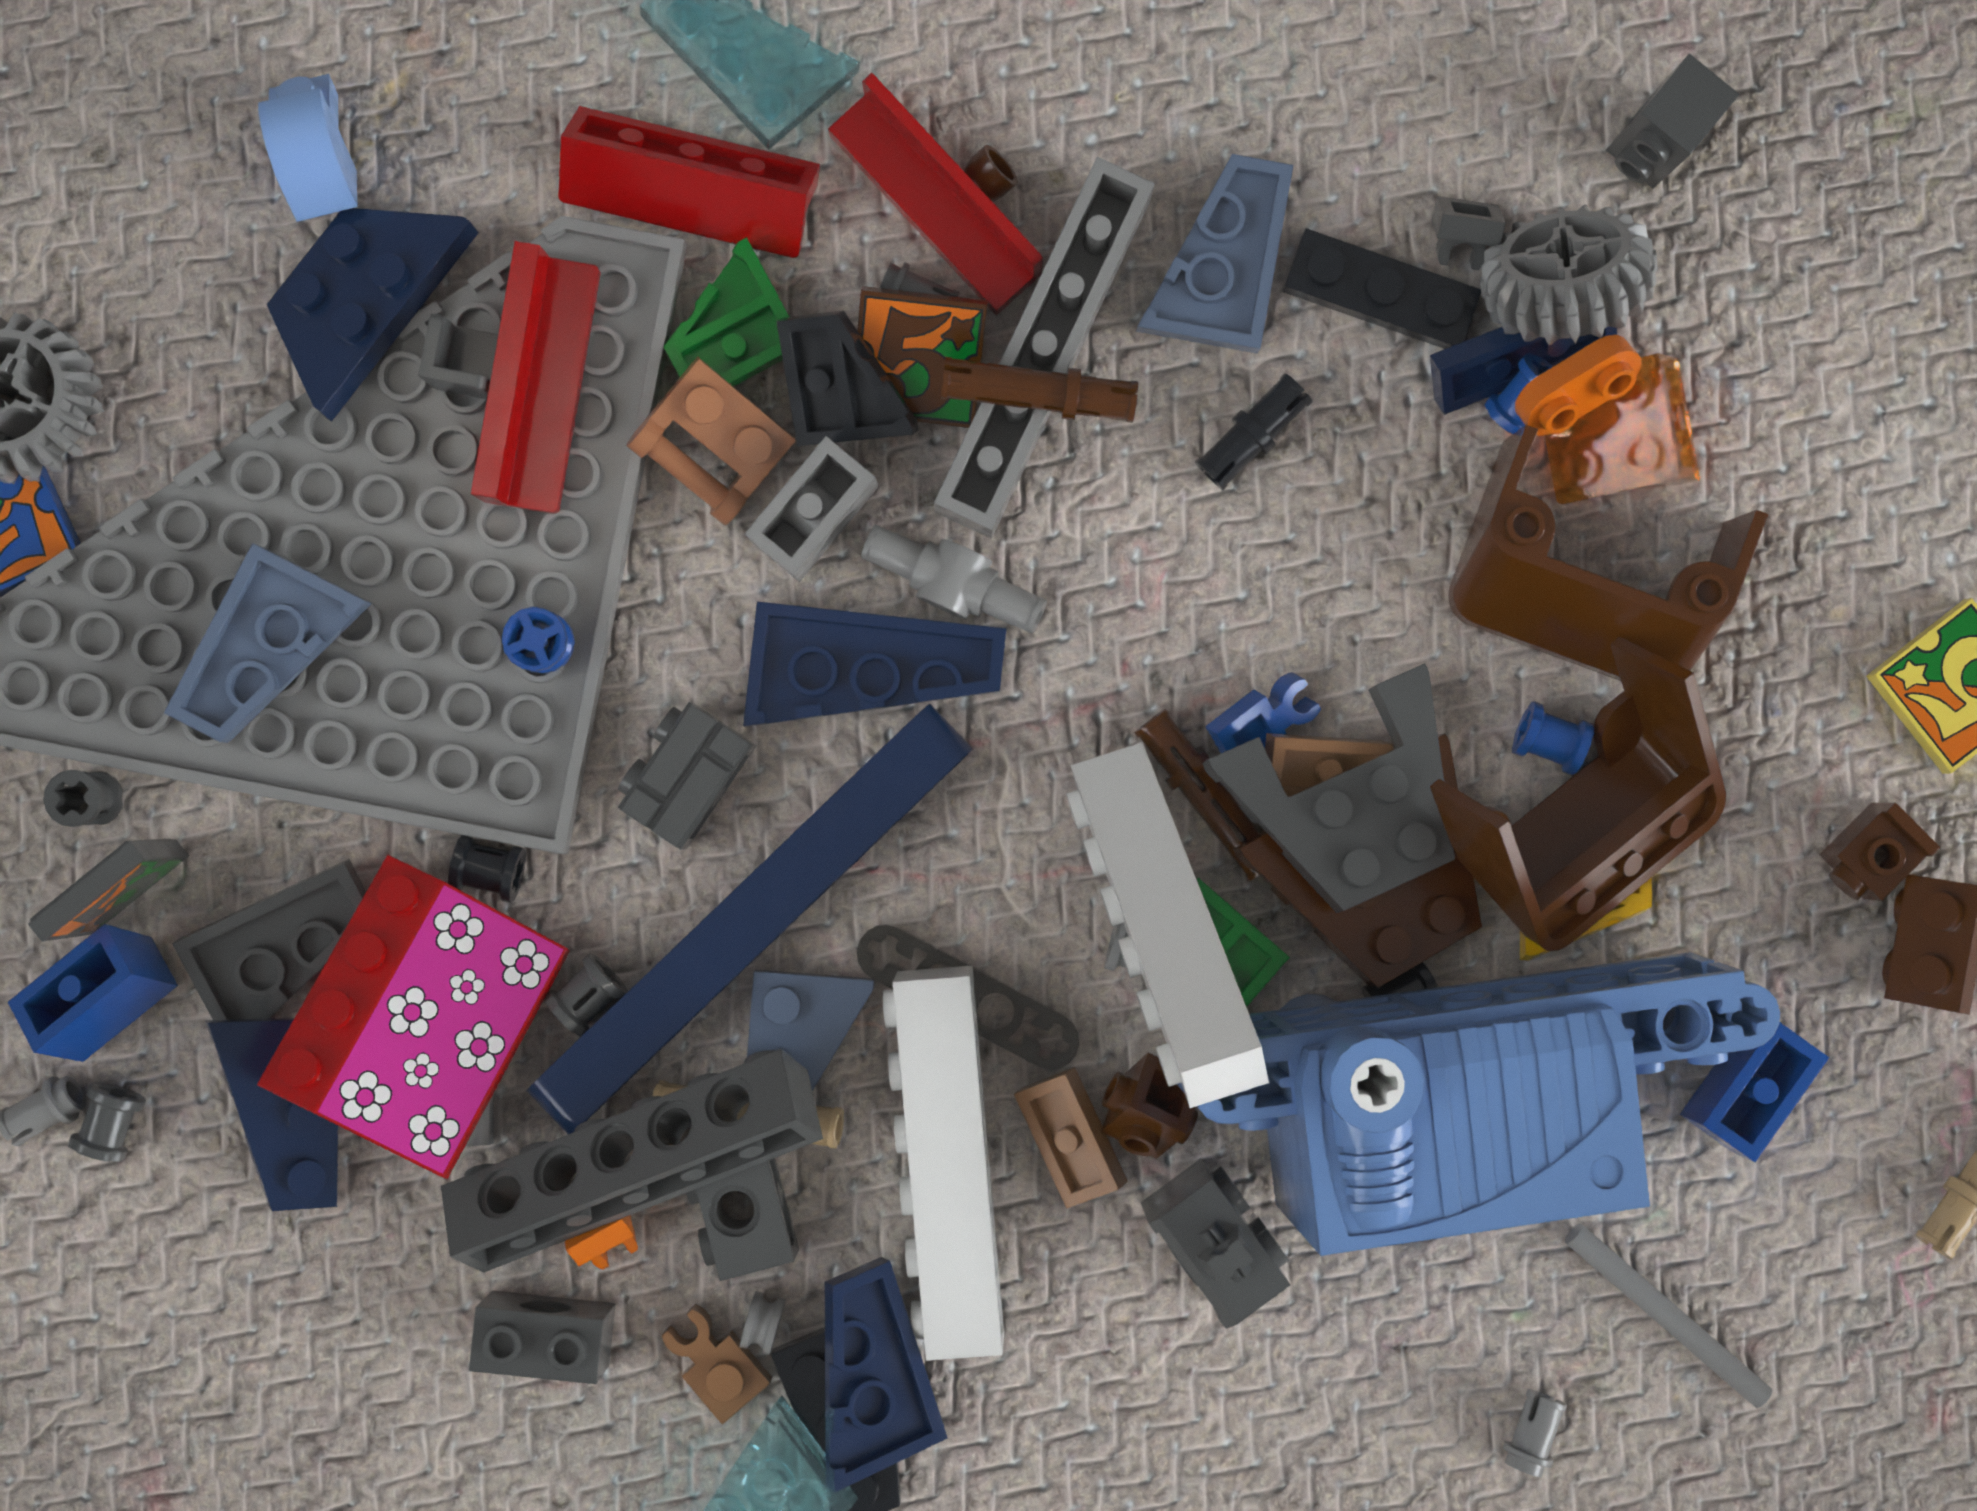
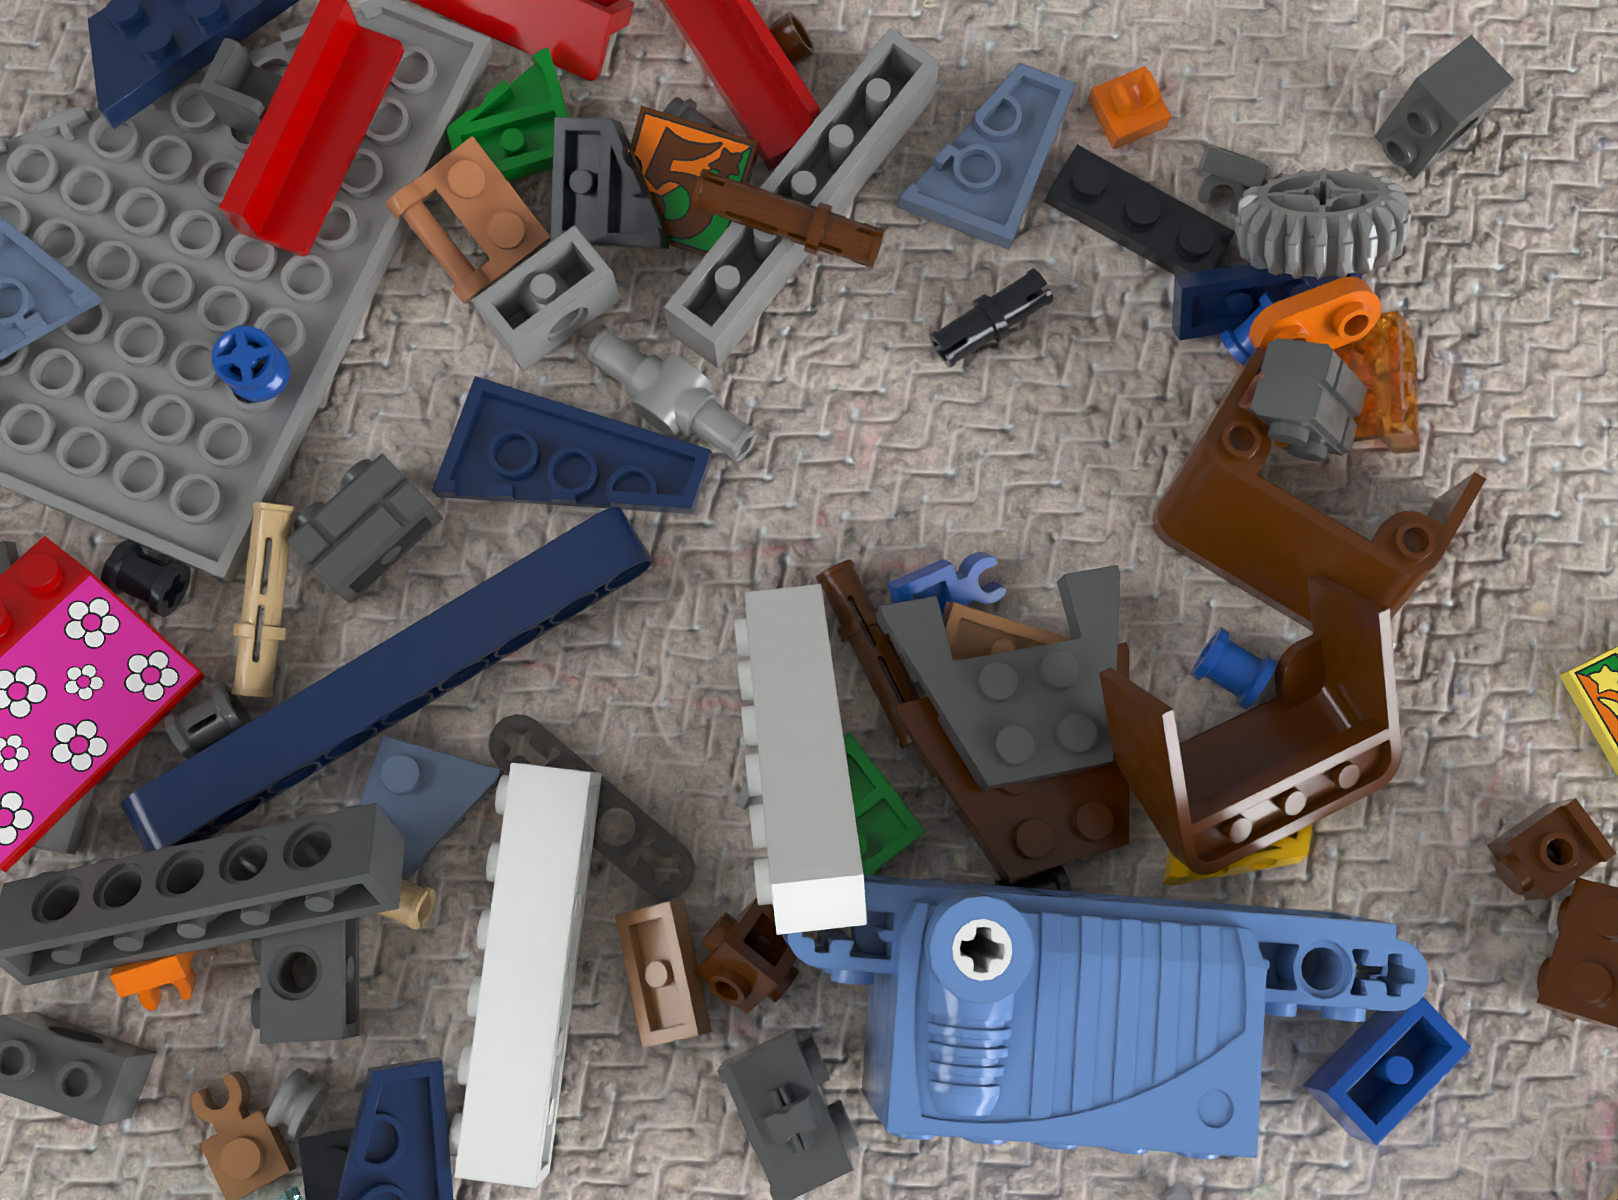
camera: 10 degrees right, 10 degrees down
none -> tan pin [231,502,295,698]
none -> orange tile [1088,66,1171,149]
none -> dark grey brick [1250,338,1368,462]

